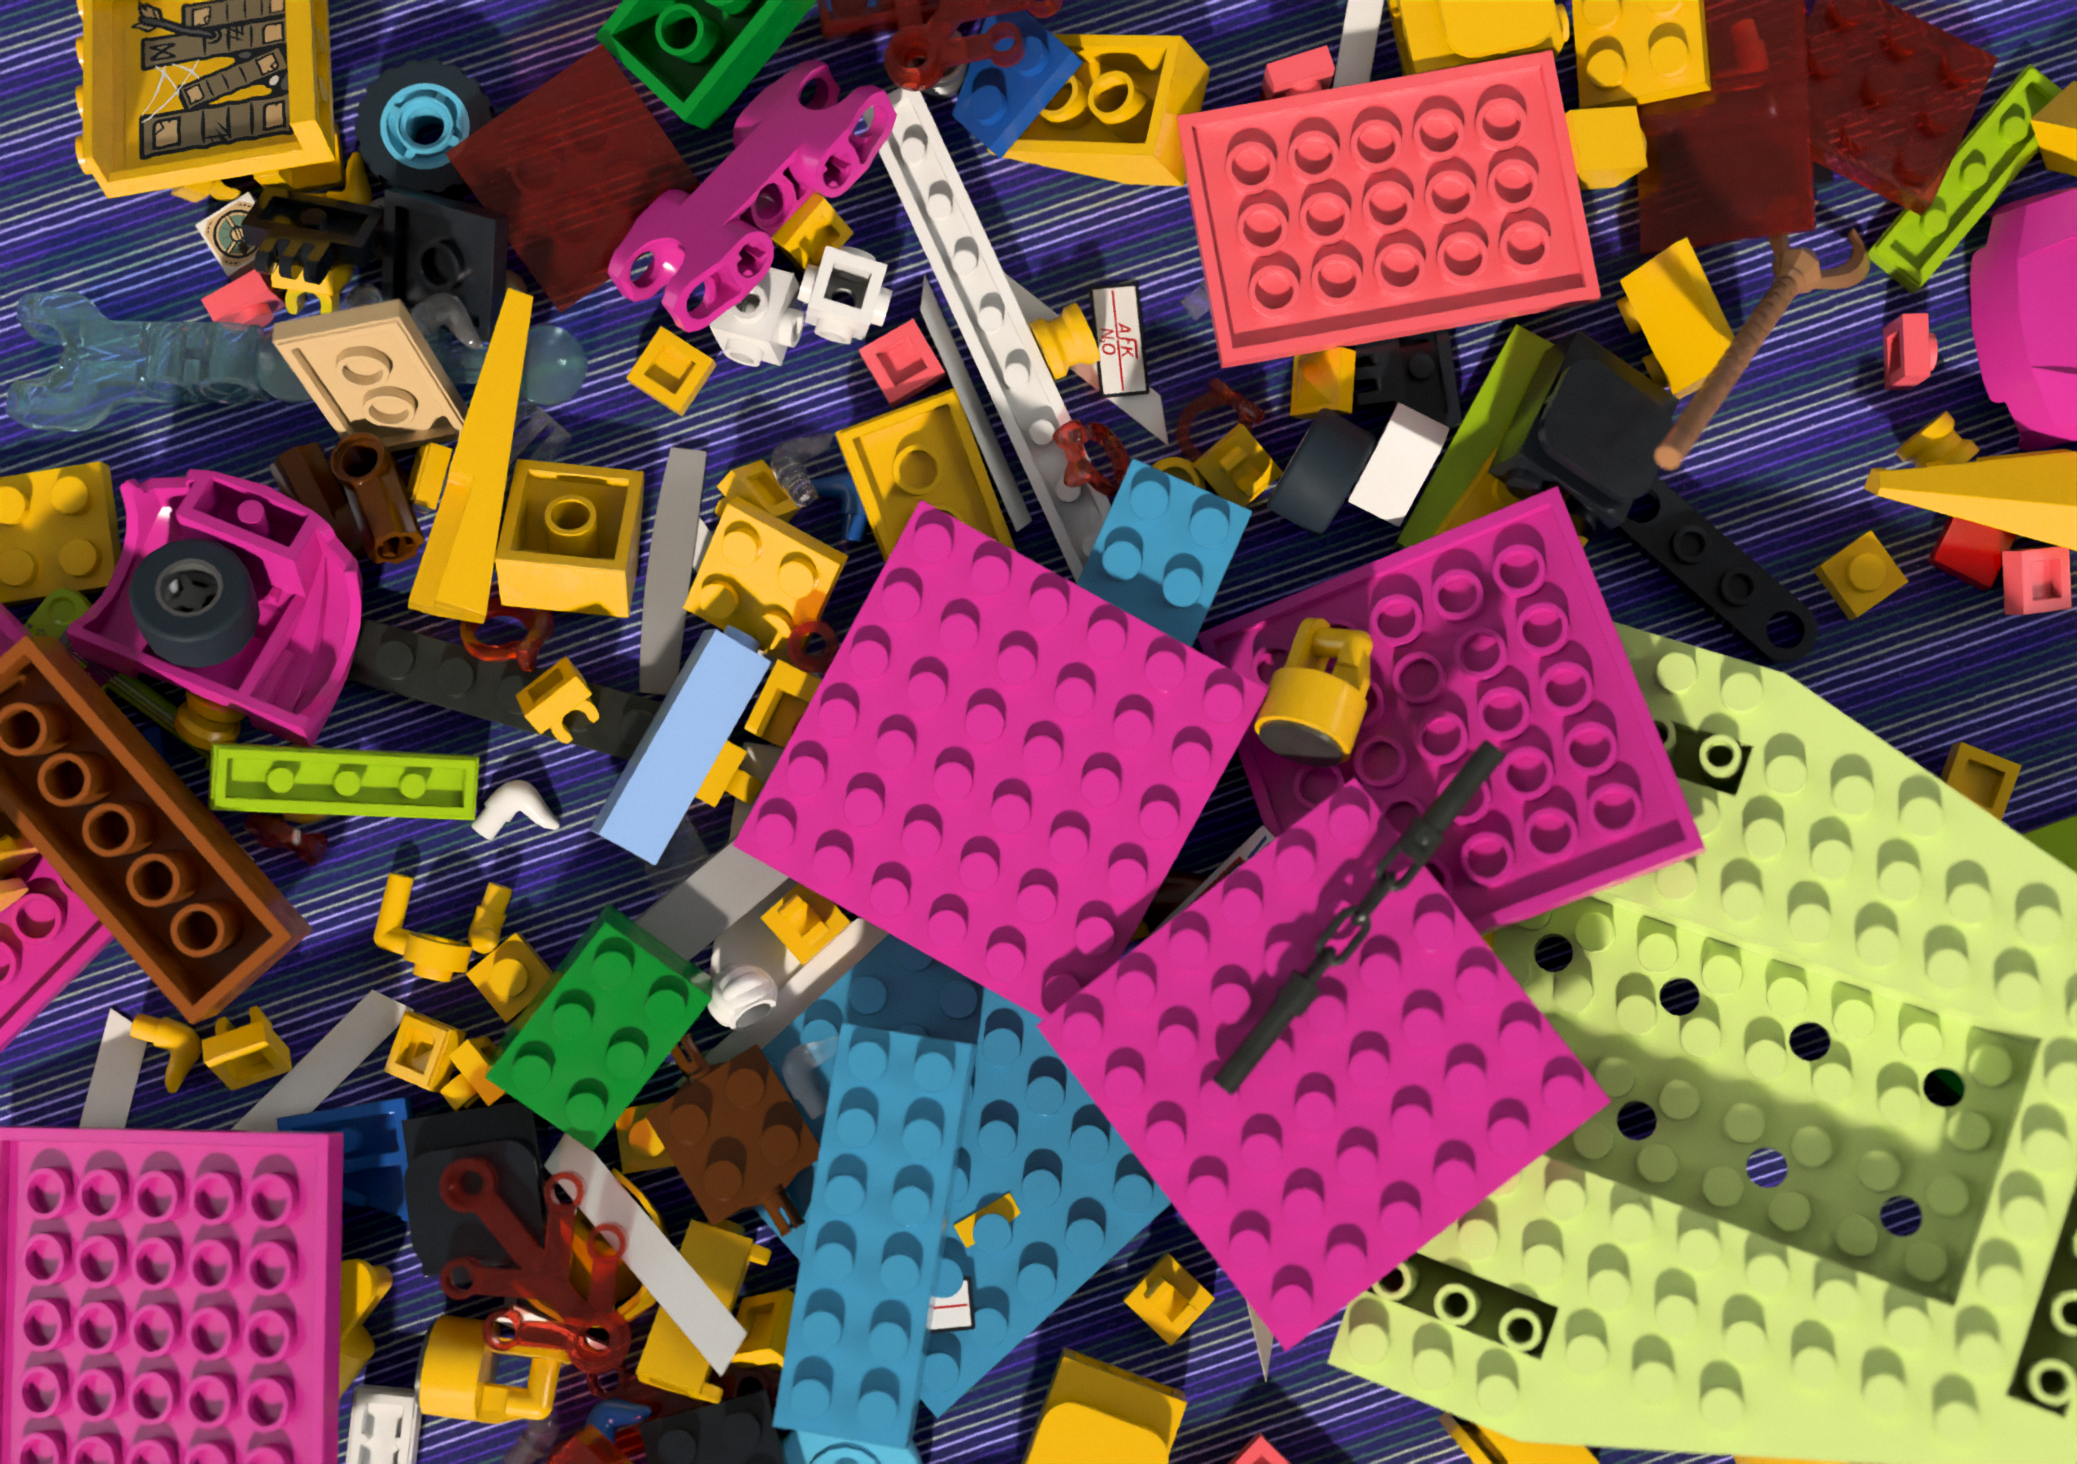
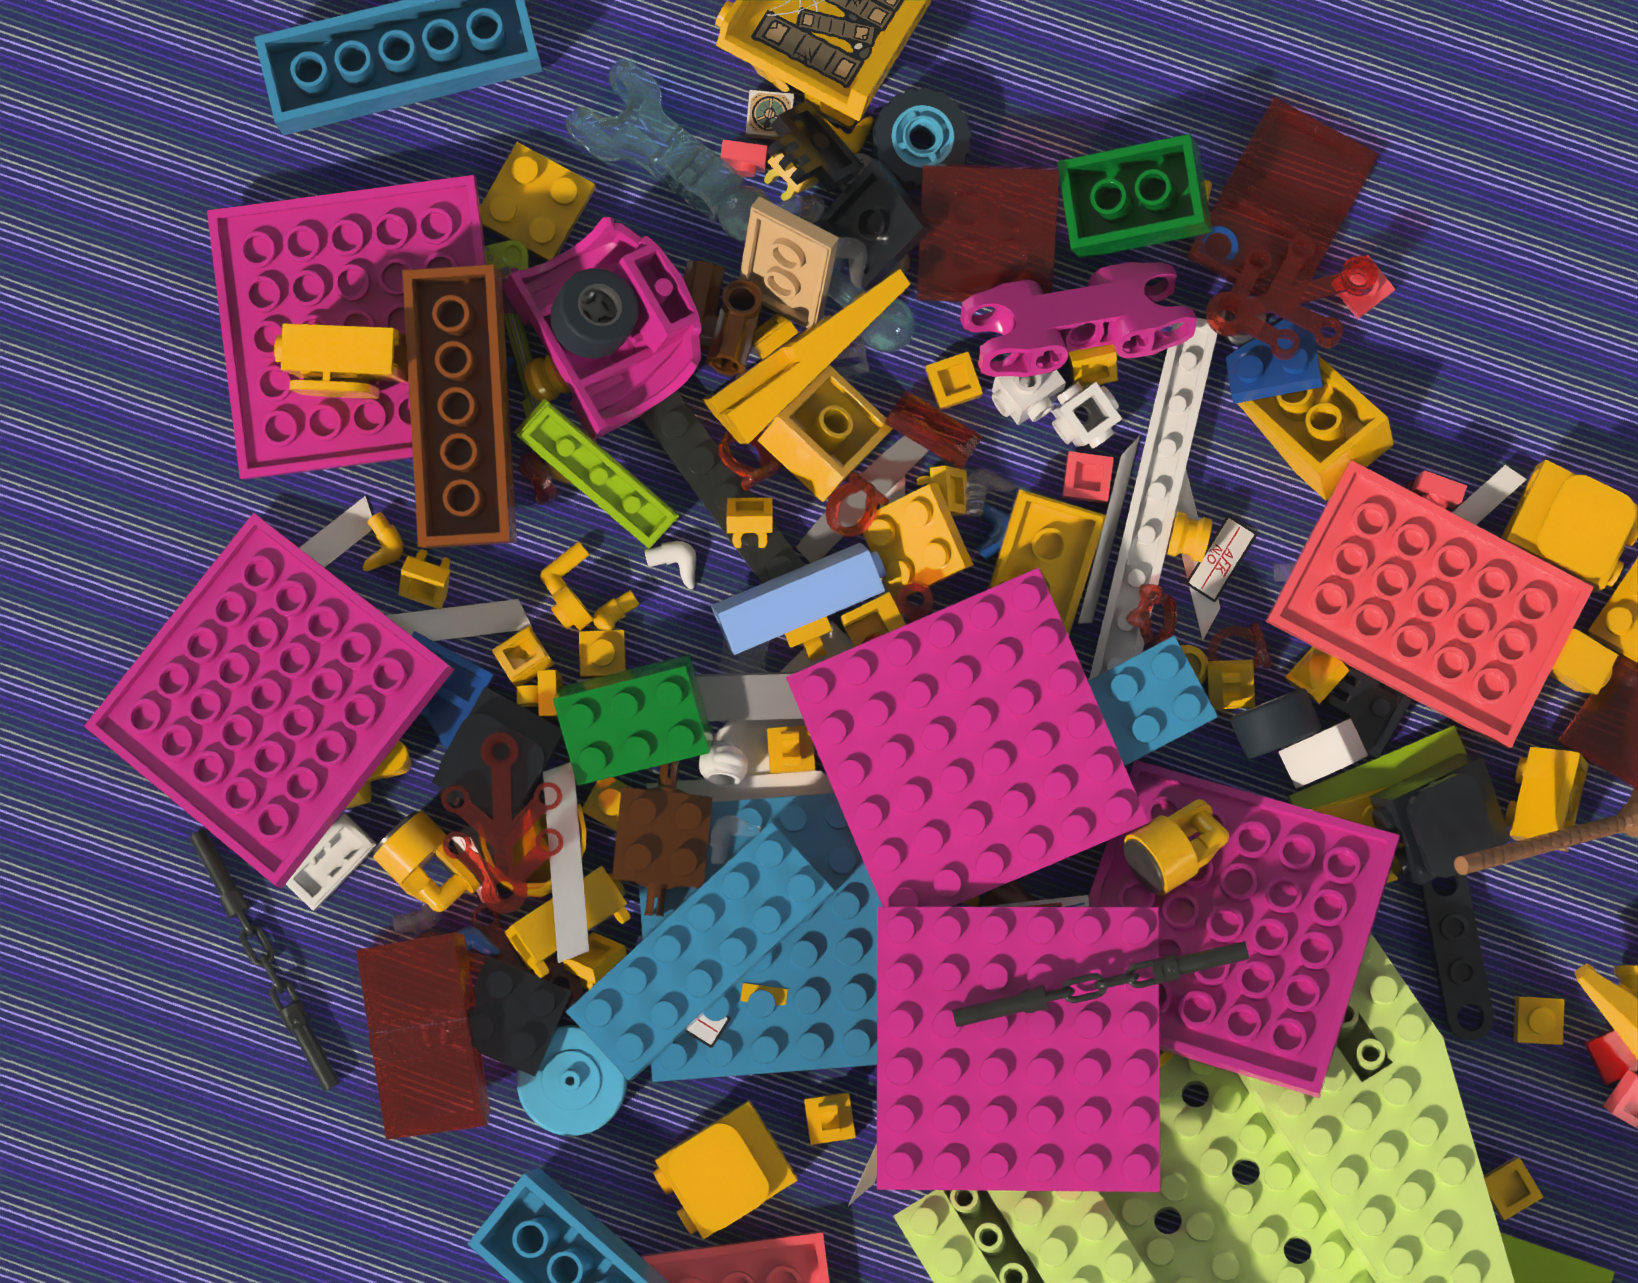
camera: 30 degrees right, 0 degrees up
none -> clear red piece [825,472,889,537]
none -> clear red tile [885,391,982,470]

